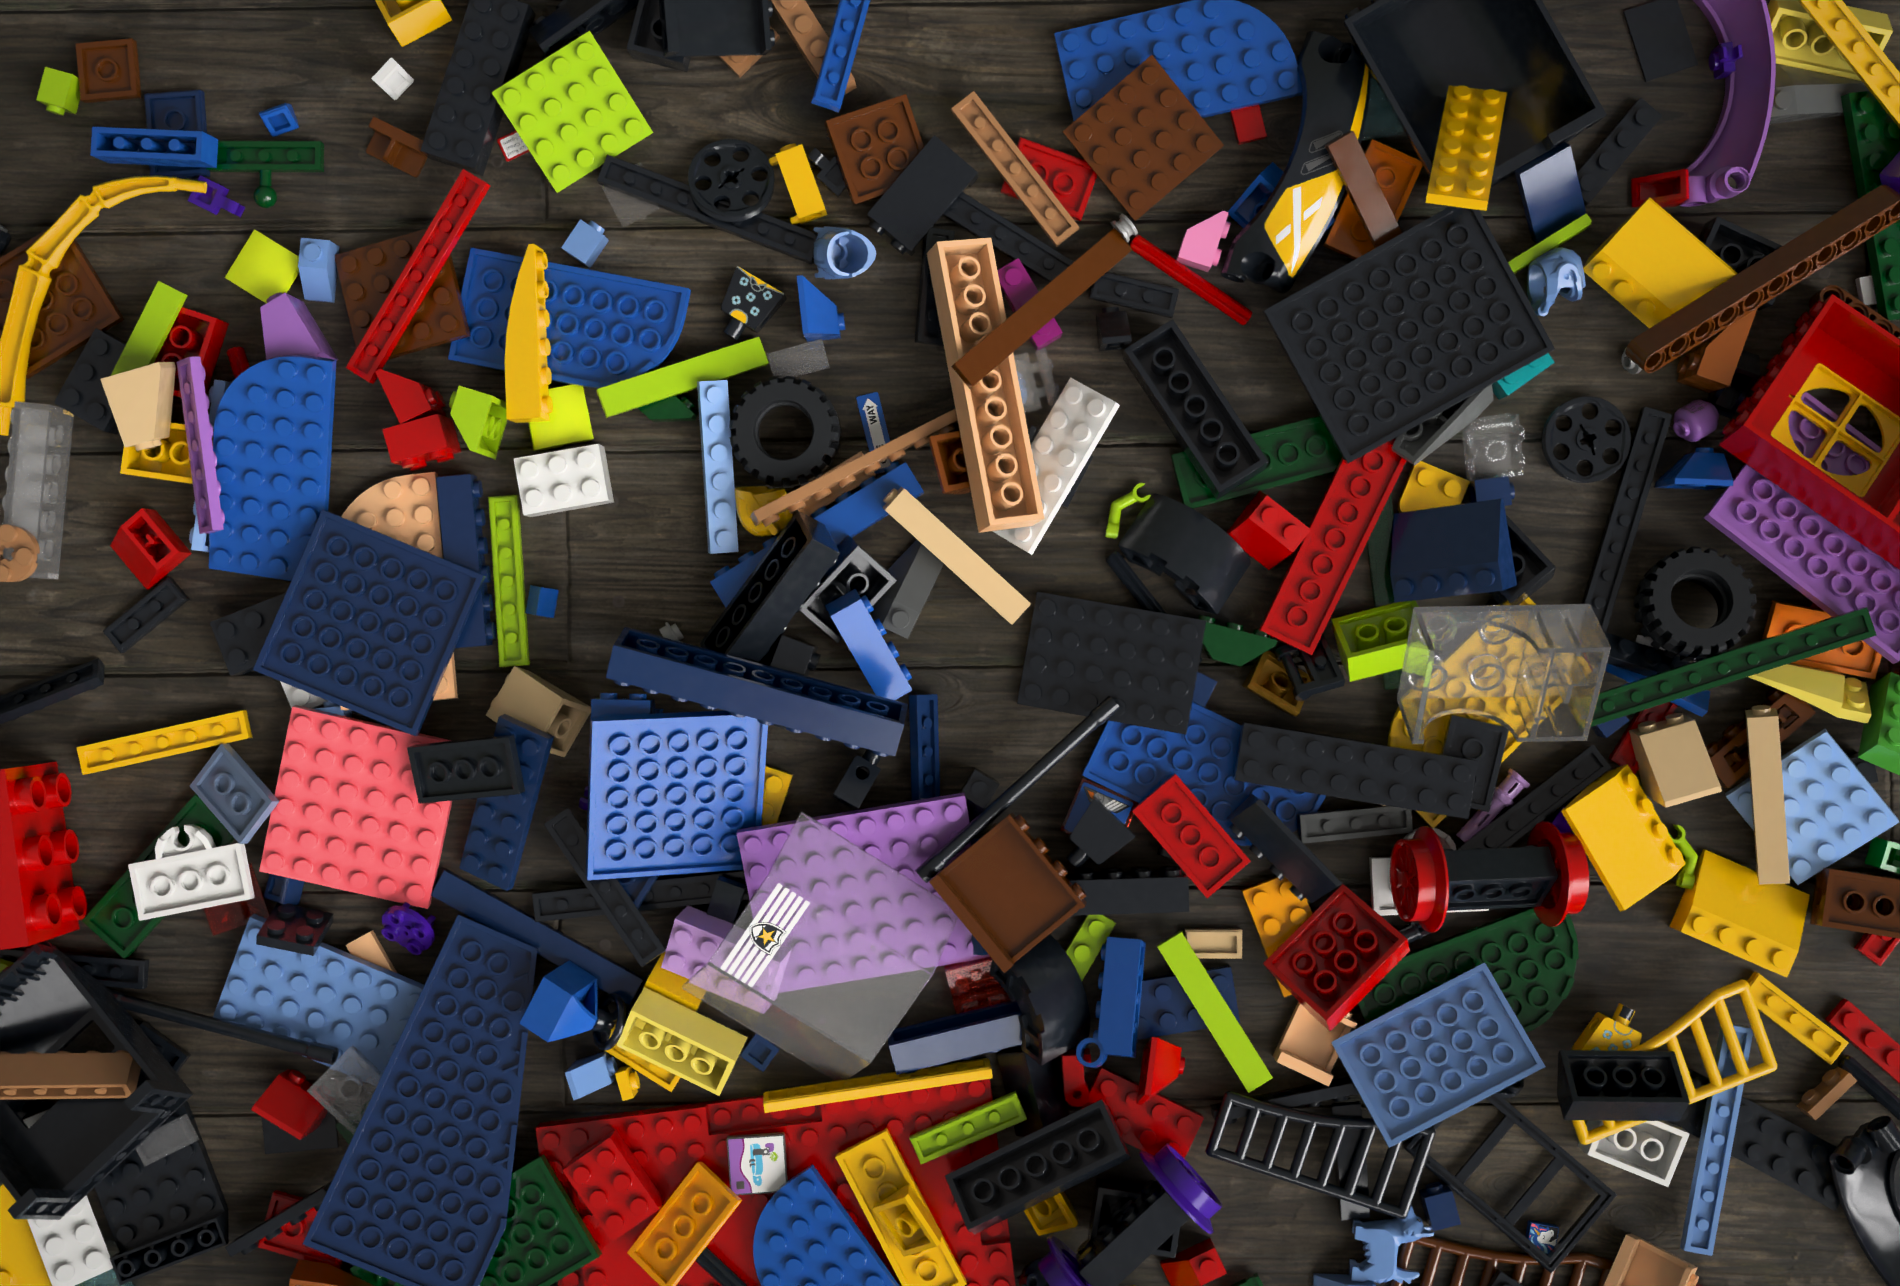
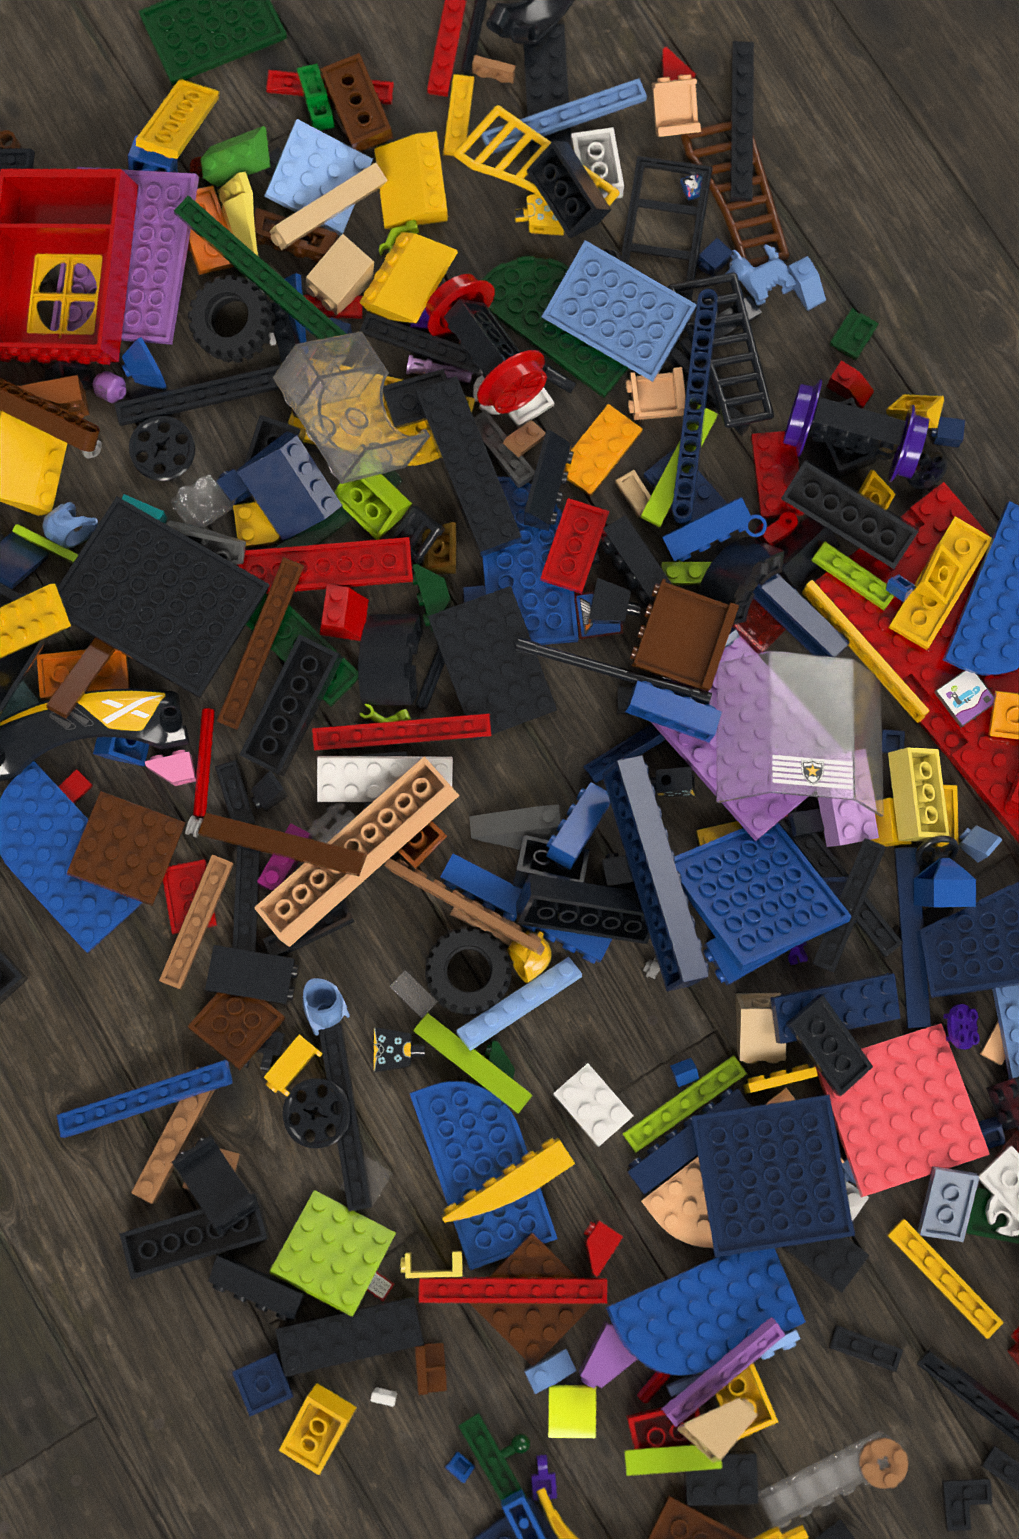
camera: 125 degrees left, 10 degrees down
red slope [110,508,192,590] -> none
red brick [382,414,461,470] -> none
lime slope [449,386,507,460] -> none
neon yellow slope [528,385,594,451] -> none
medium blue brick [561,219,609,268] -> none
yellow plate [615,1065,640,1101] -> none
blue slope [797,275,845,342] -> none
sticker [856,392,895,474] -> none
tan brick [883,487,1031,625] -> none
red slope [1136,1037,1185,1105] -> none
red slope [1263,884,1410,1031] -> none
none -> reddish brown tile [217,557,304,730]
none -> red plate [312,714,492,751]
none -> light yellow panel [401,1250,463,1278]
none -> medium nougat plate [503,420,546,457]
none -> blue brick [625,681,722,743]
none -> dark blue beam [672,289,718,524]
none -> yellow plate [743,1064,818,1094]
none -> blue slope [886,574,916,602]

